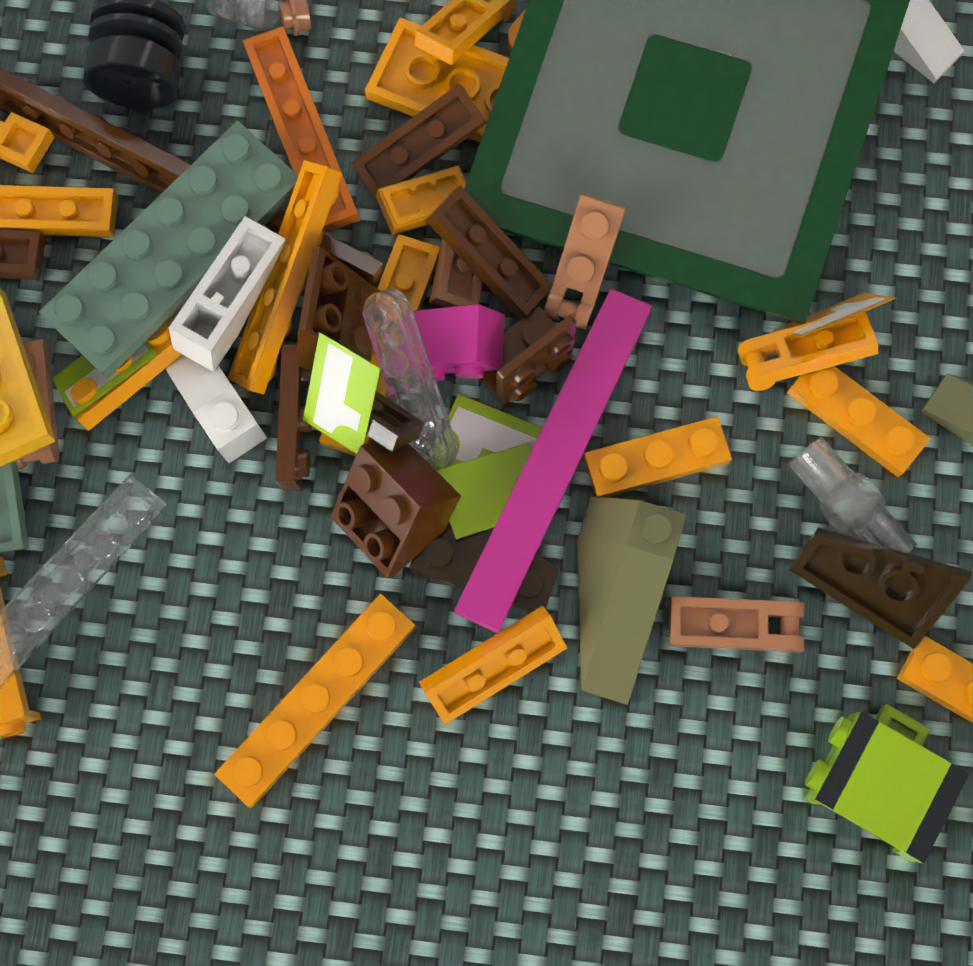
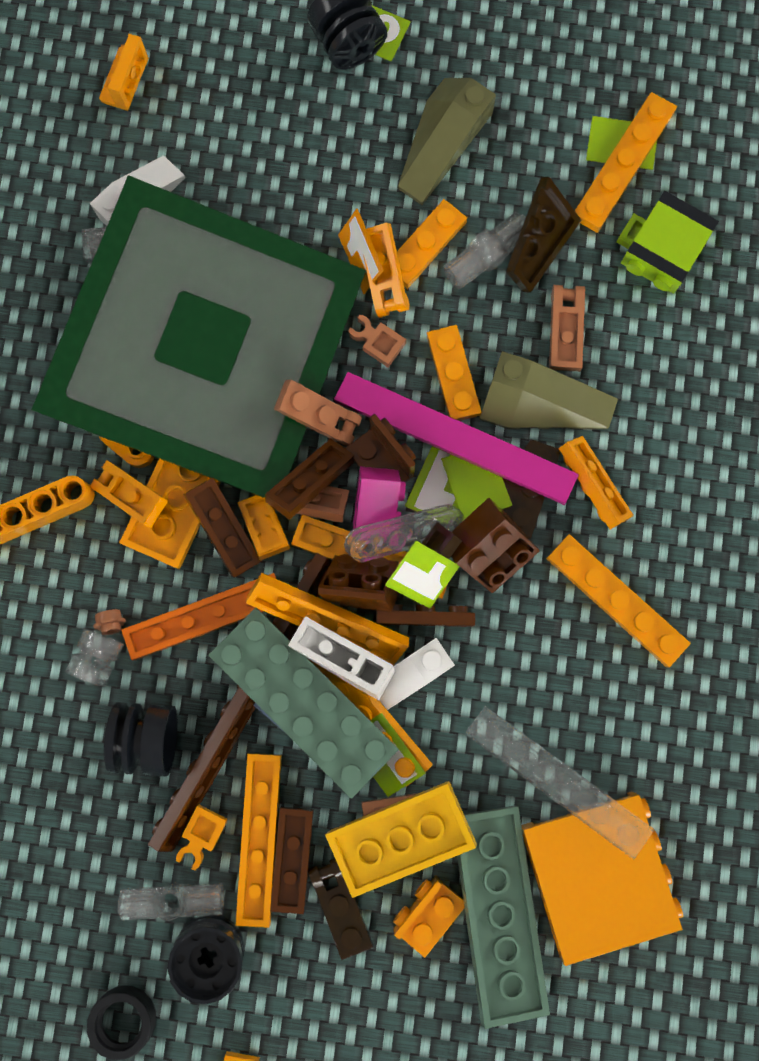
camera: 90 degrees left, 5 degrees up
none -> nougat plate [348,315,406,368]

